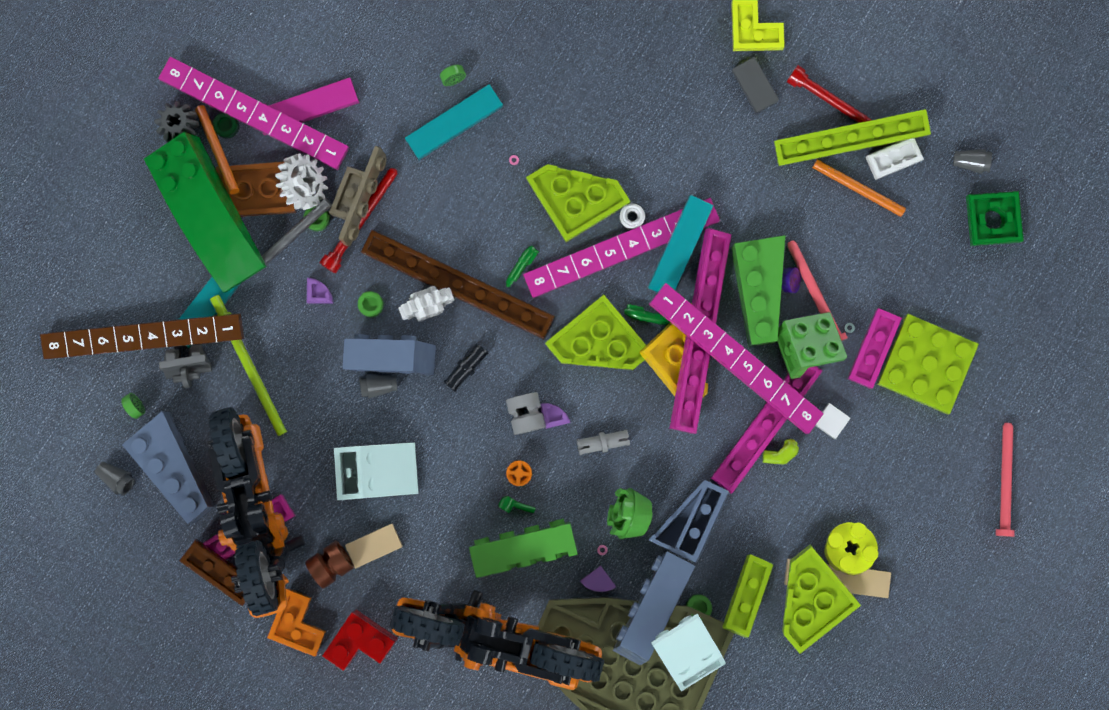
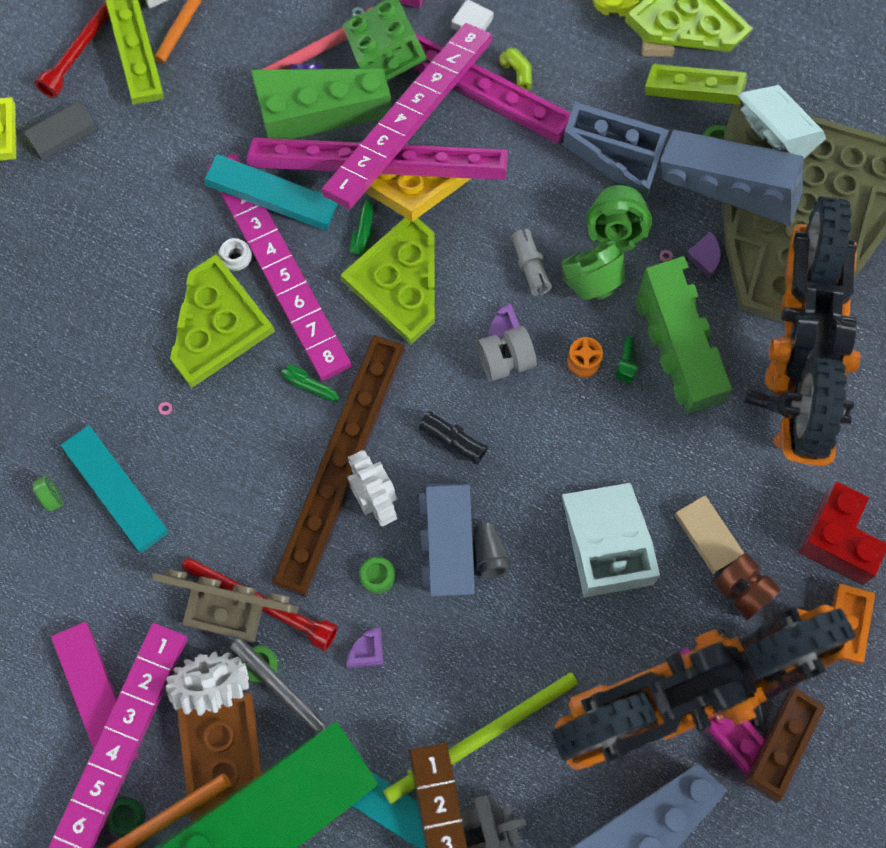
camera: 100 degrees left, 15 degrees down
none -> bright green cone [561,239,626,300]

